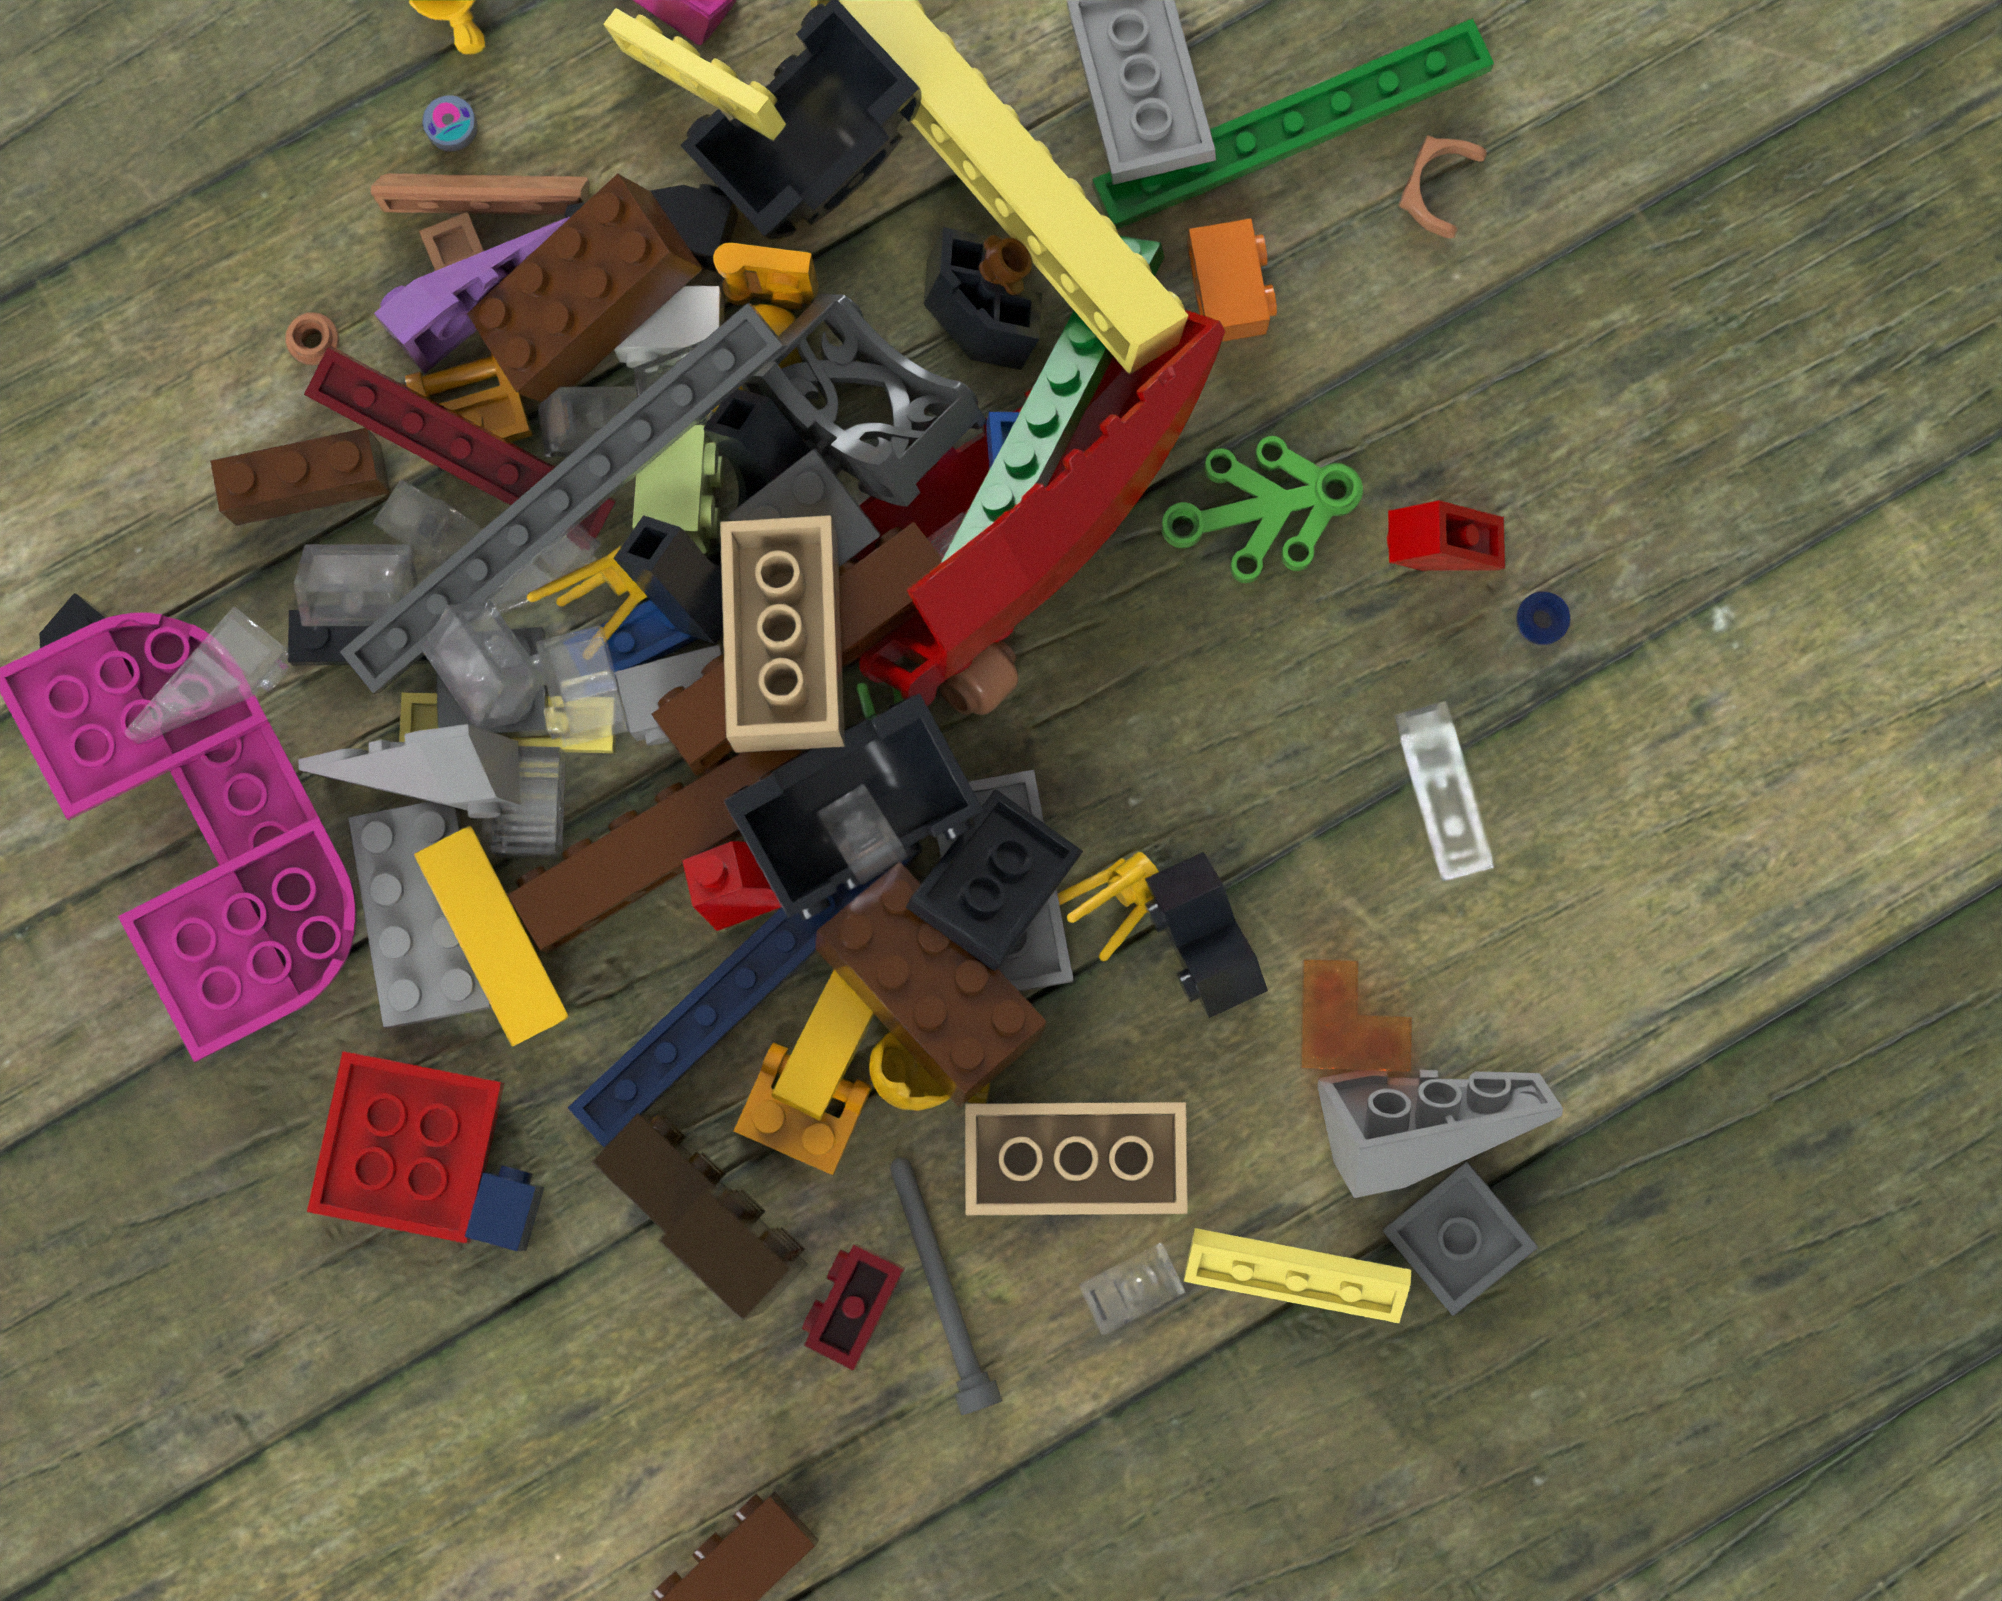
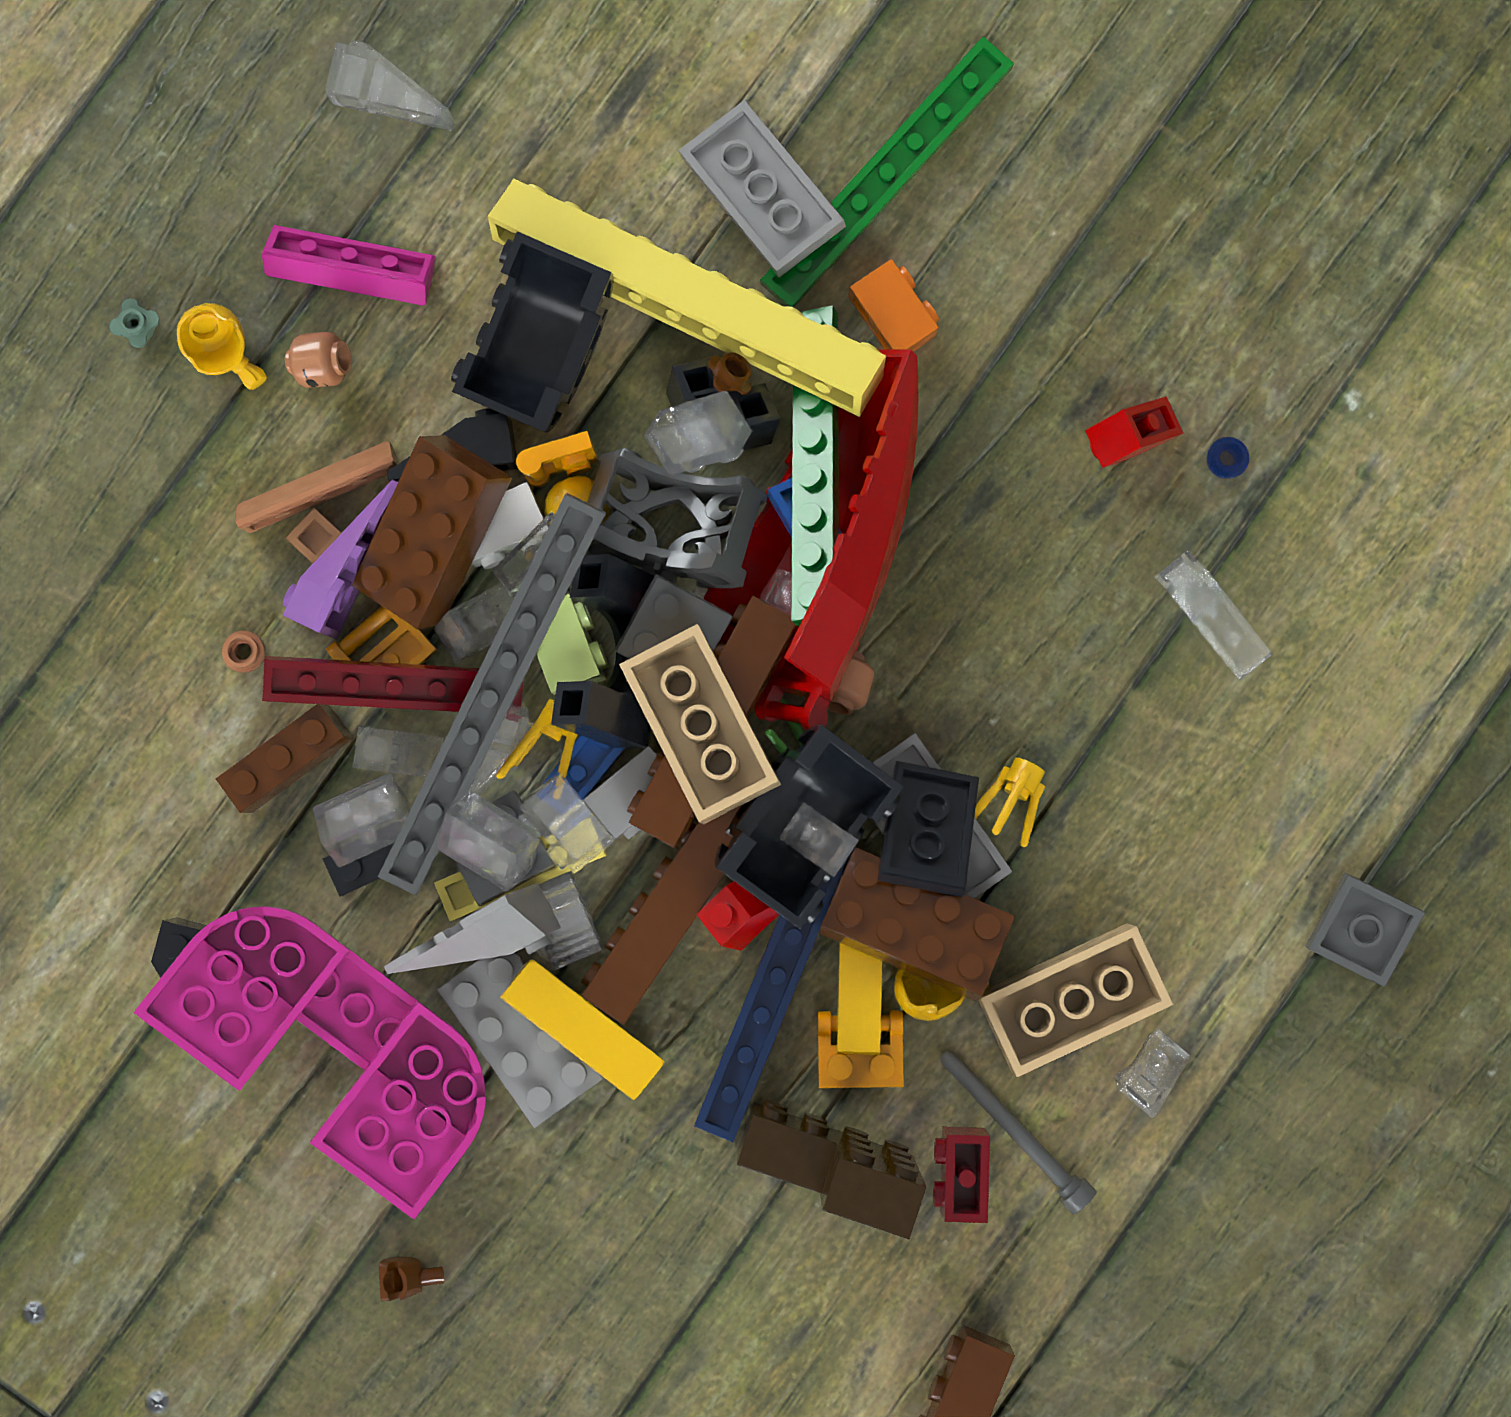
camera: 25 degrees left, 5 degrees up
clear slope [124,606,289,744] -> none
red plate [307,1051,505,1244] -> none
tile [423,95,478,152] -> none
dark blue brick [465,1165,545,1251] -> none
light yellow plate [604,8,786,141] -> none
black brick [1144,852,1268,1018] -> none
bright green plant [1161,436,1363,583] -> none
light yellow plate [1184,1228,1411,1323] -> none
clear orange plate [1300,959,1412,1072] -> none
light grey wedge [1317,1068,1563,1198] -> none
nougat cap [1398,135,1487,238] -> none
none -> nougat head [285,332,352,388]
none -> reddish brown piece [379,1256,444,1301]
none -> clear brick [644,391,752,475]

